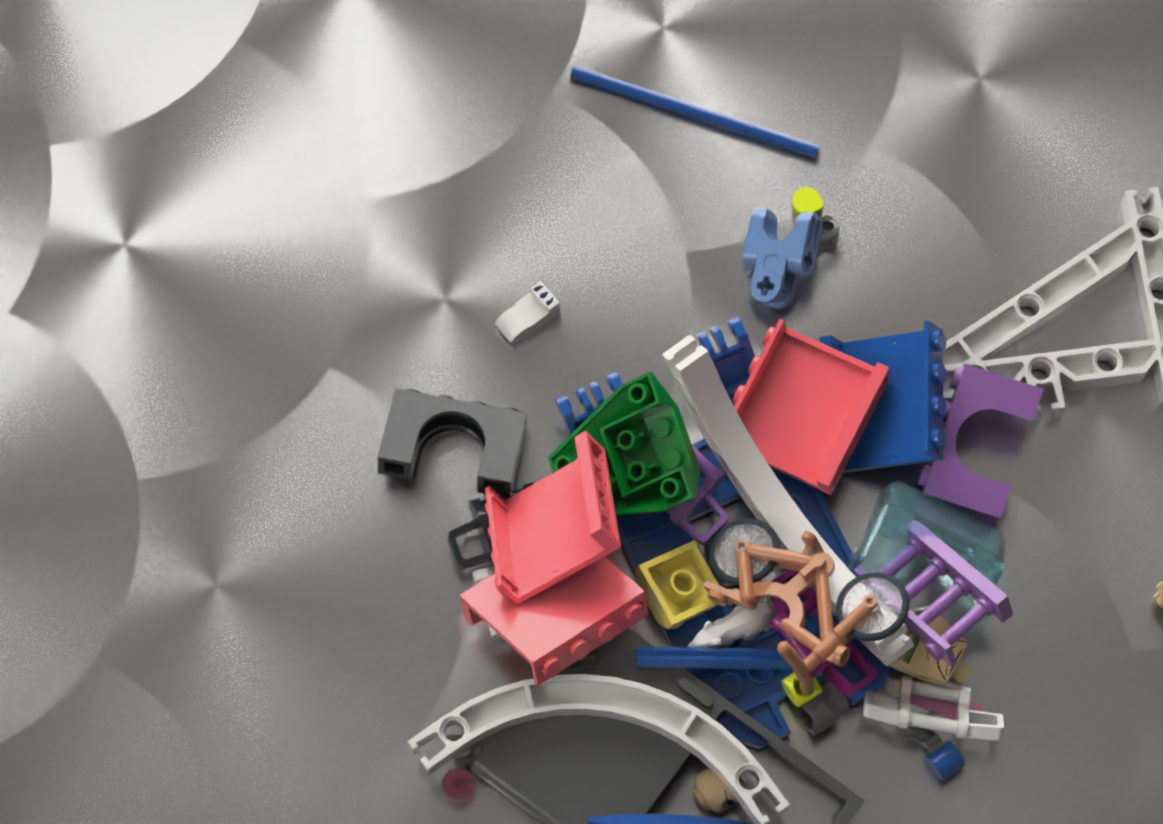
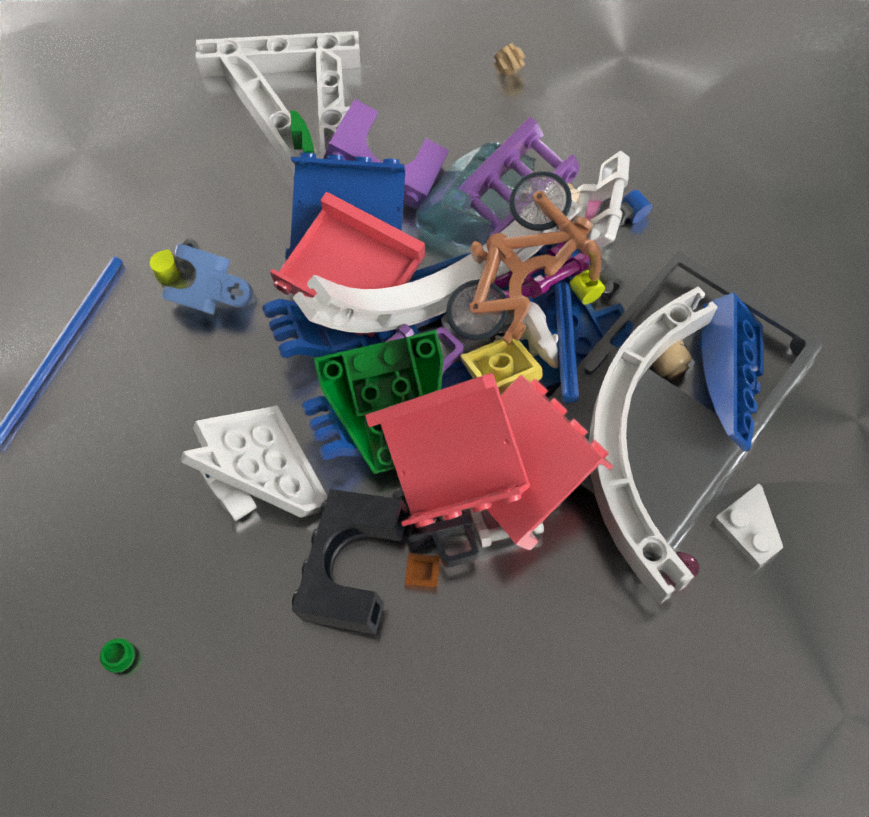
camera: 90 degrees left, 10 degrees down
none -> green plate [100,638,135,673]
none -> white wing [180,406,327,518]
none -> green slope [290,110,314,154]
none -> dark orange tile [404,553,440,591]

